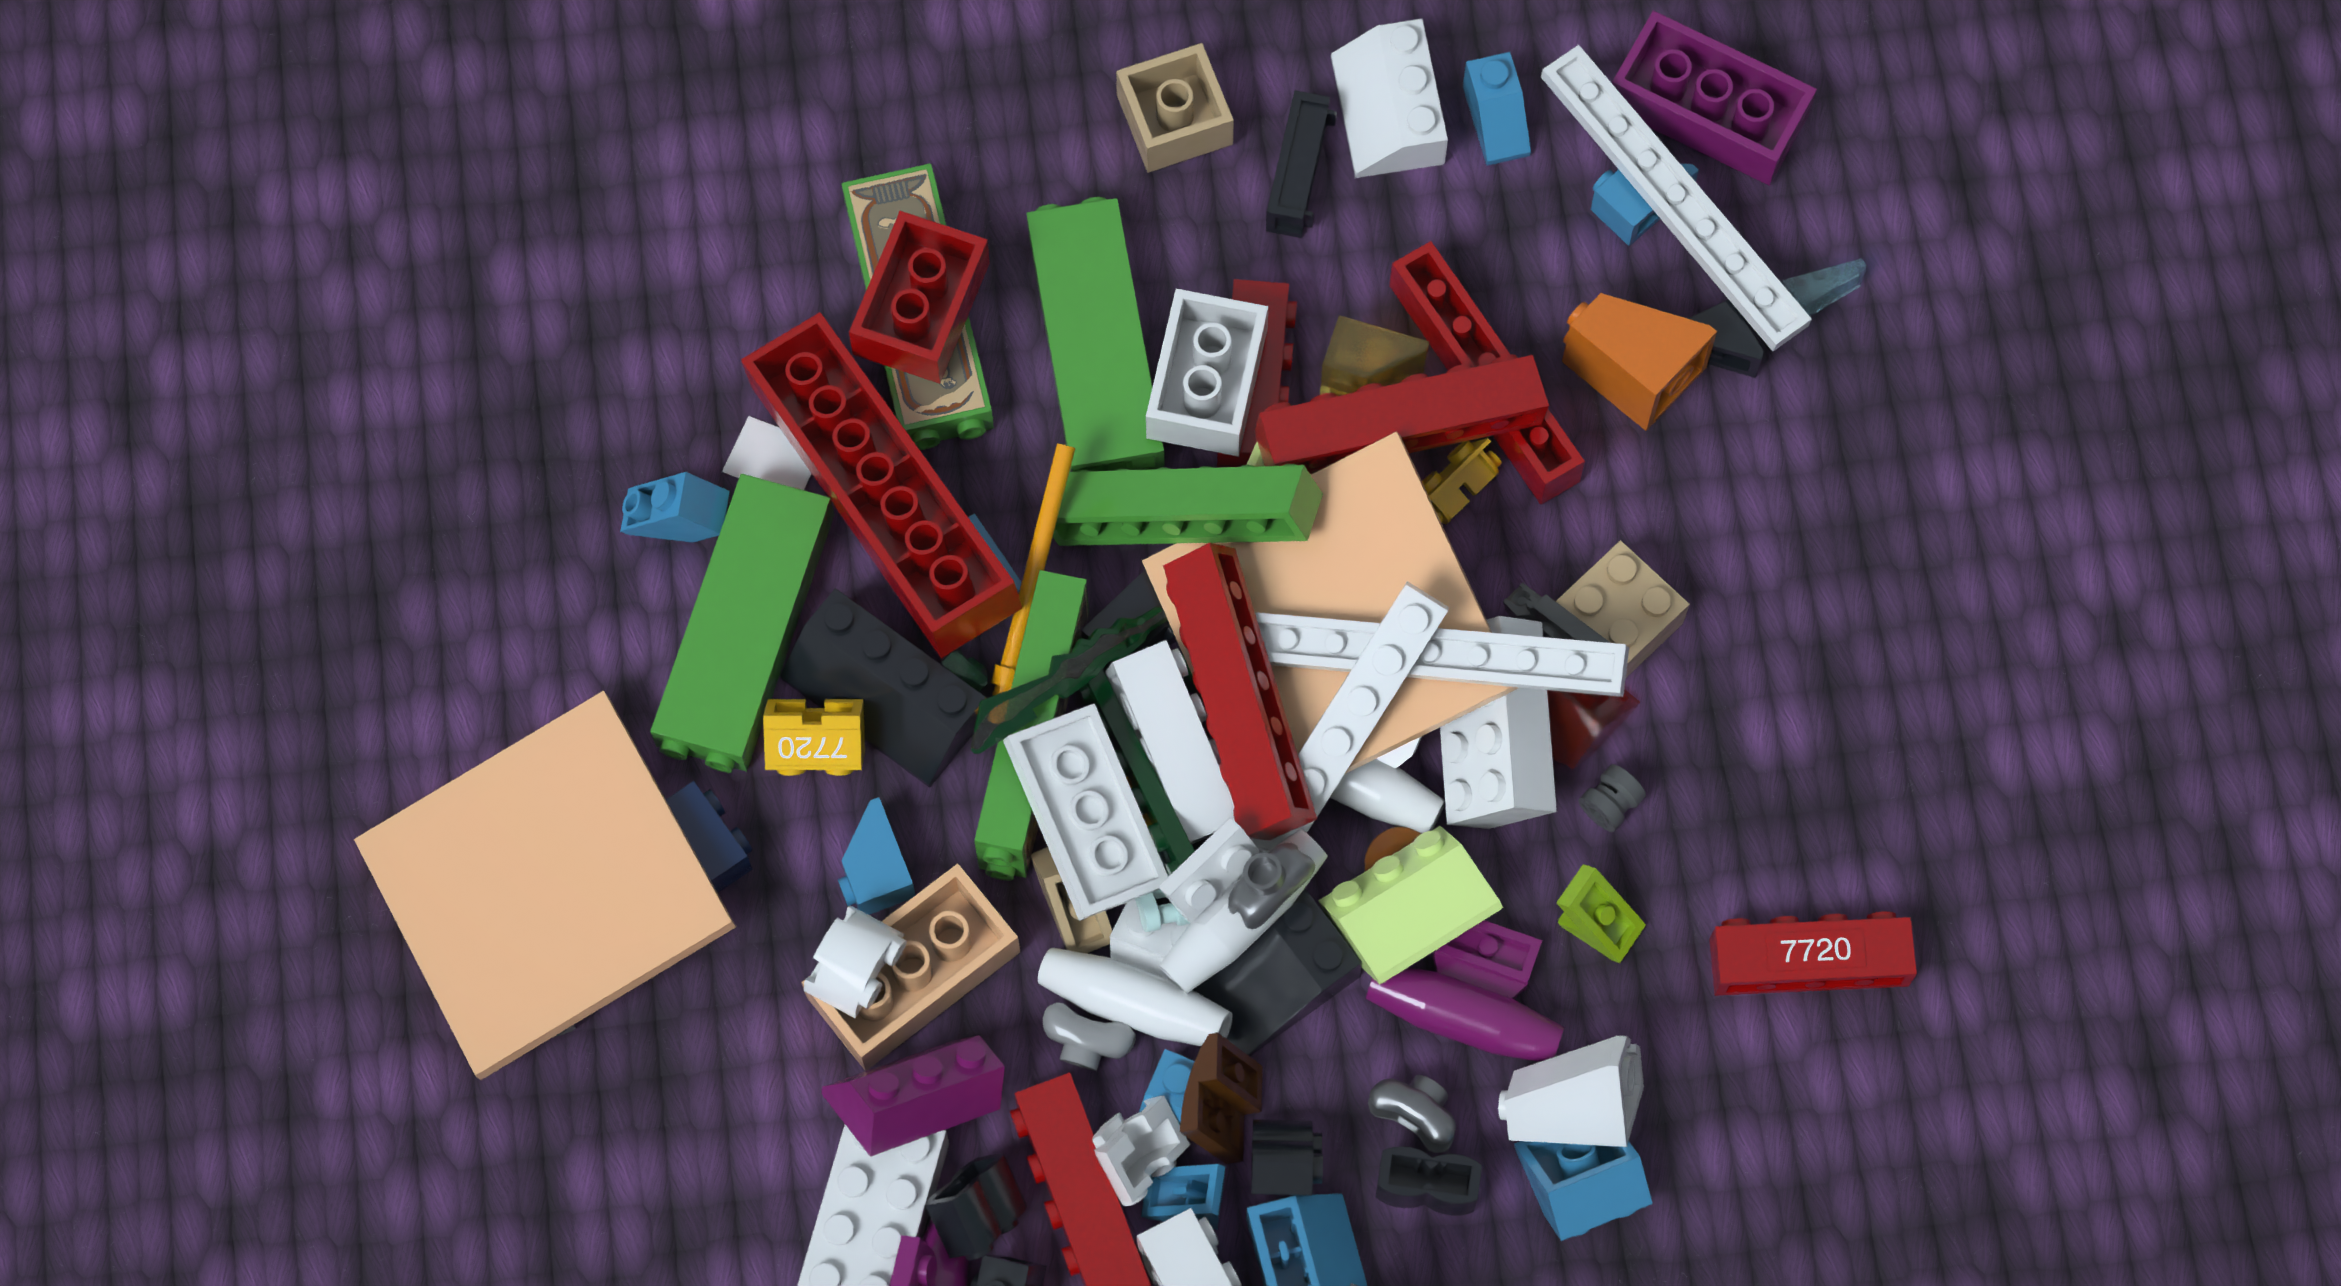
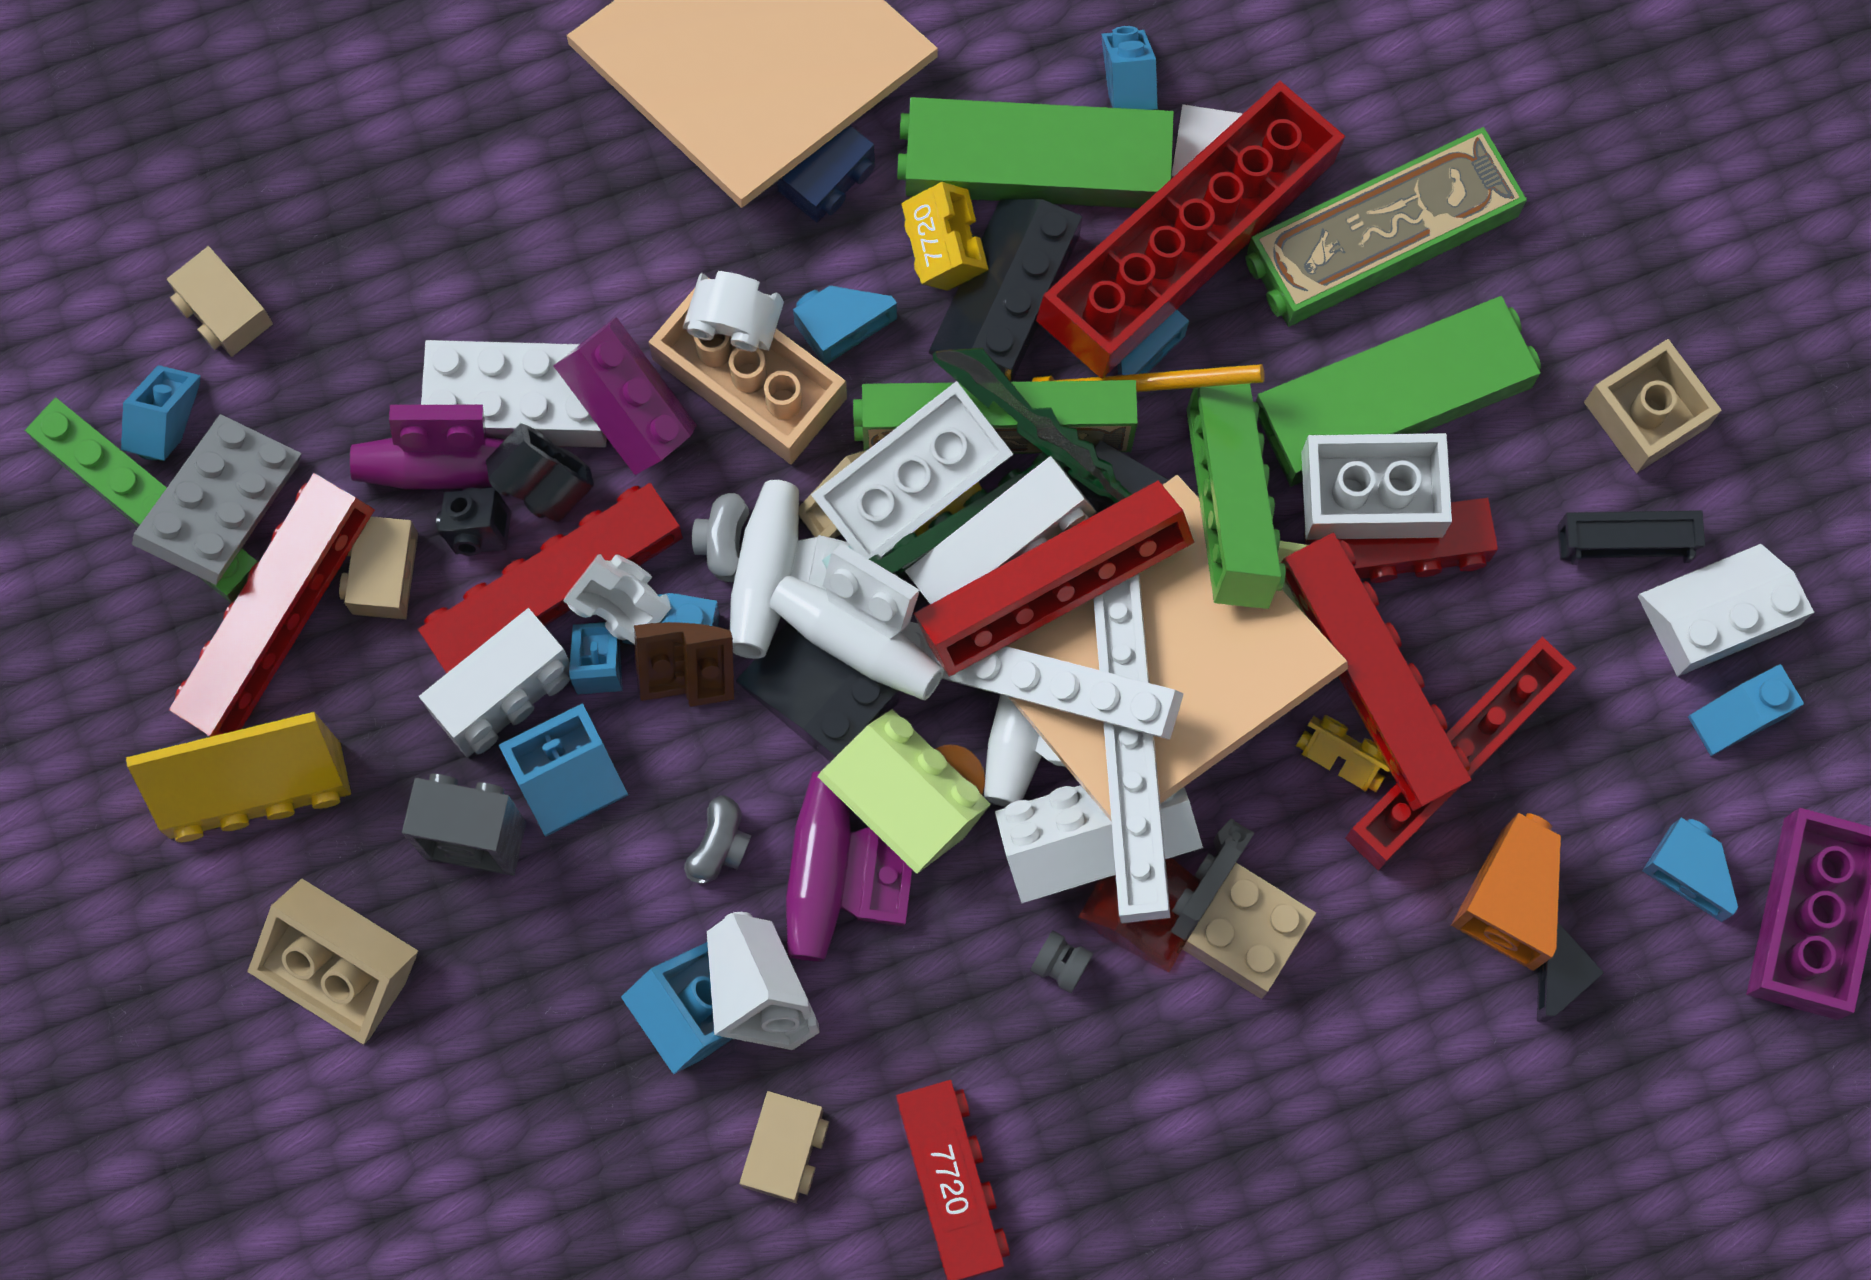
camera: 75 degrees right, 5 degrees up
red brick [849,211,990,384] -> none
clear green tile [941,649,988,692] -> none
flat silver piece [1228,843,1315,929] -> none
black brick [1252,1119,1323,1196] -> none
clear yellow slope [1320,315,1429,396] -> none
black brick [1375,1147,1482,1216] -> none
white plate [1541,45,1812,351] -> none
lime slope [1556,864,1646,963] -> none
clear light blue slope [1780,258,1867,316] -> none
none -> tan brick [739,1091,829,1203]

